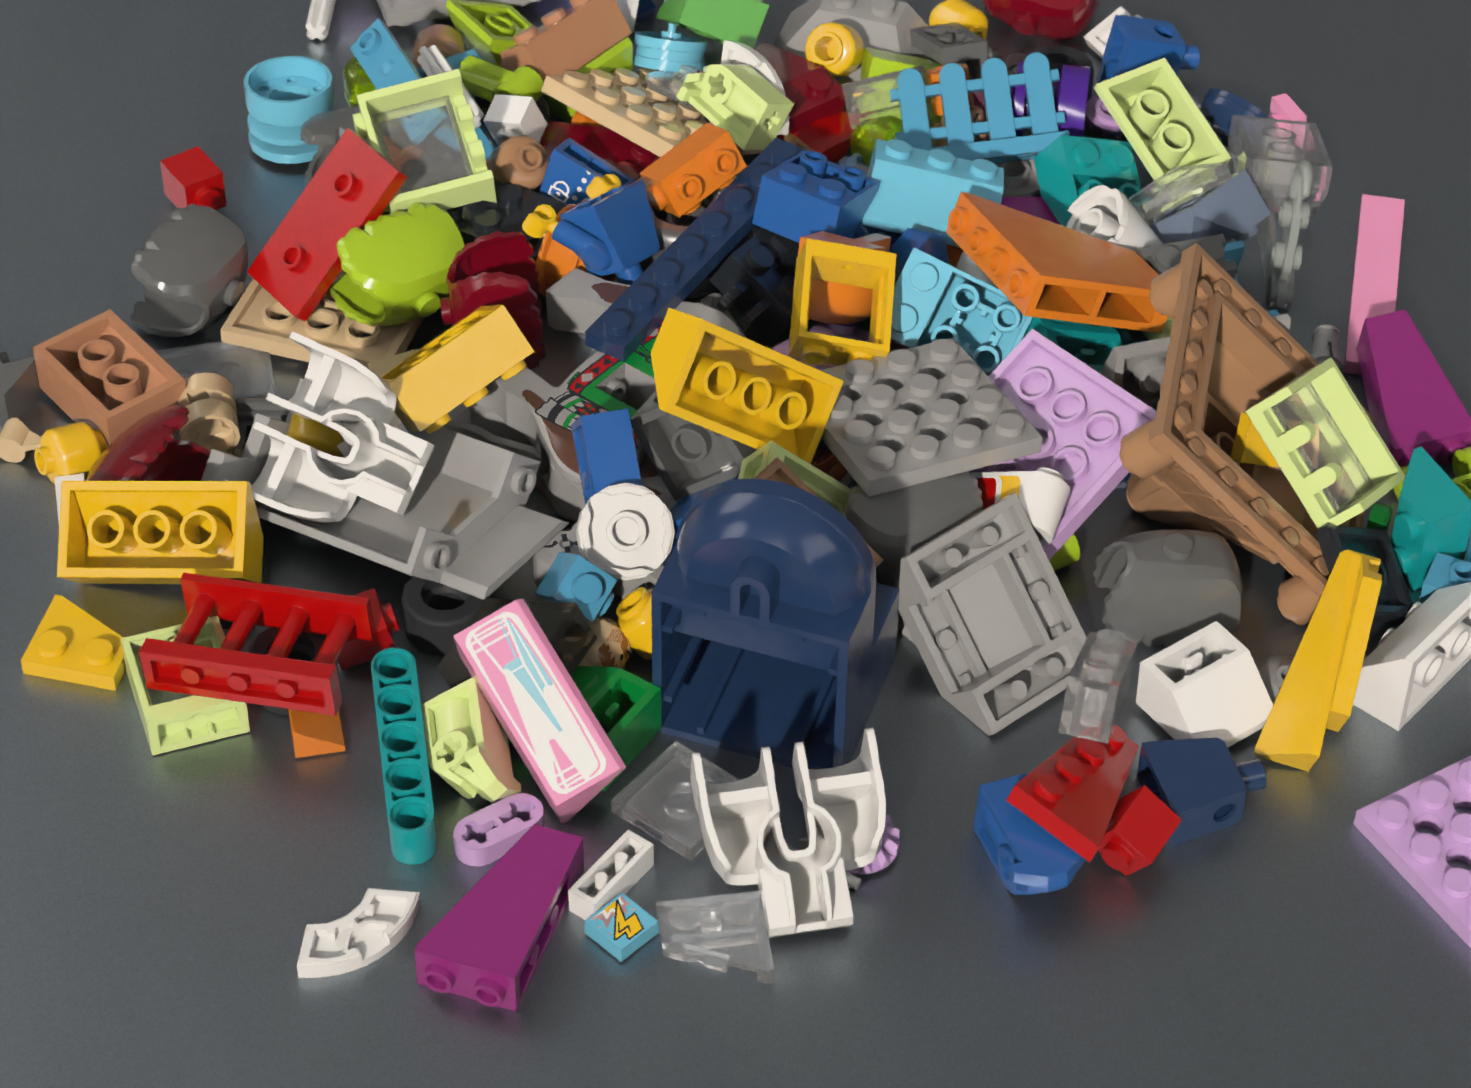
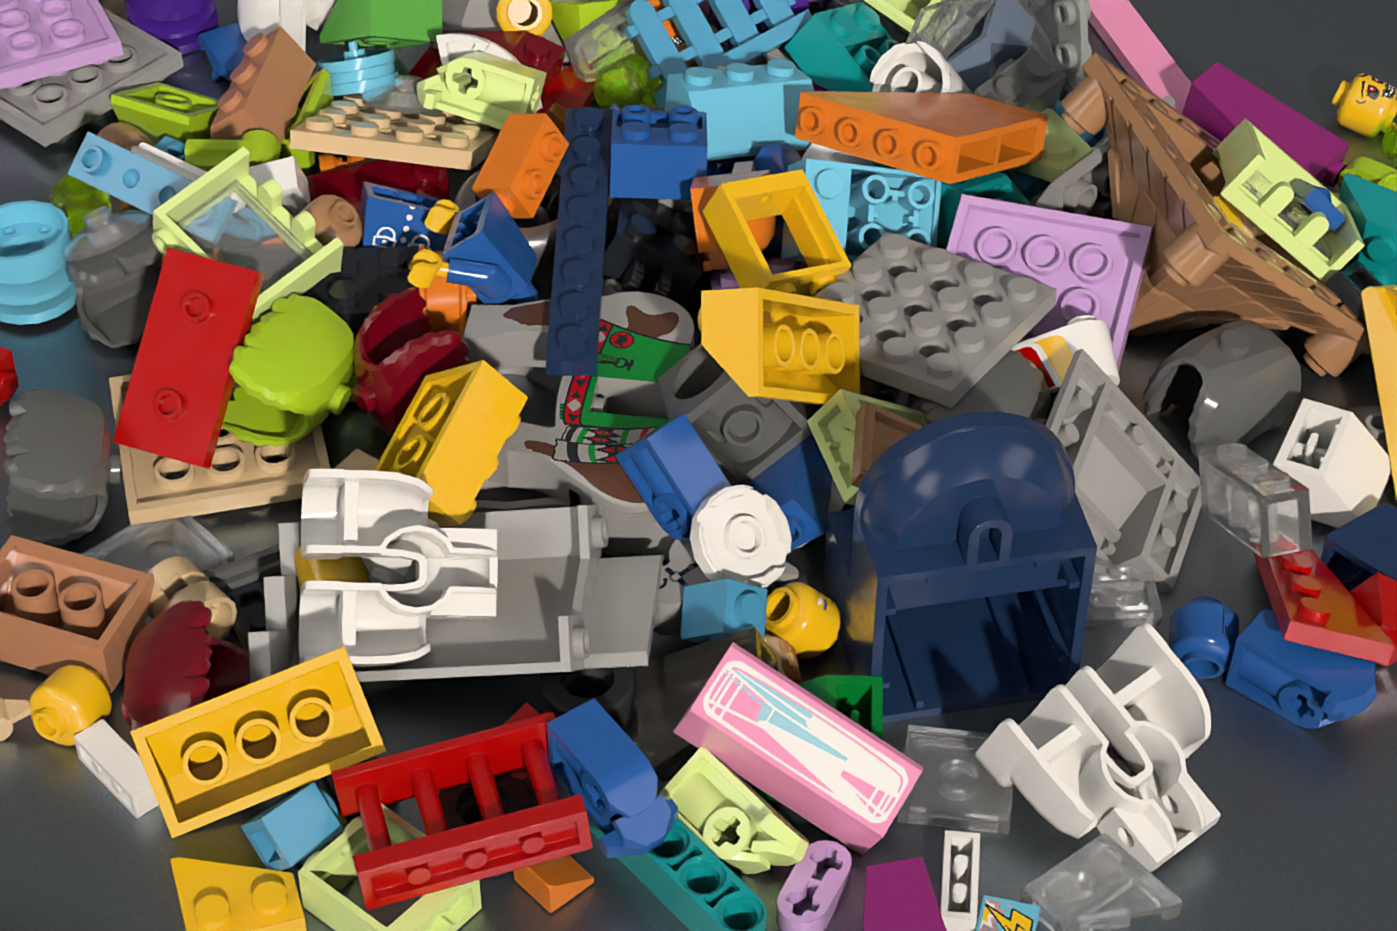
camera: 30 degrees left, 0 degrees up
none -> clear dish [62,206,153,262]
none -> dark azure brick [240,782,344,871]
none -> blue piece [547,698,678,858]
none -> clear wing [1085,557,1163,630]
none -> blue head [1169,596,1240,679]
none -> blue tile [1291,178,1346,231]

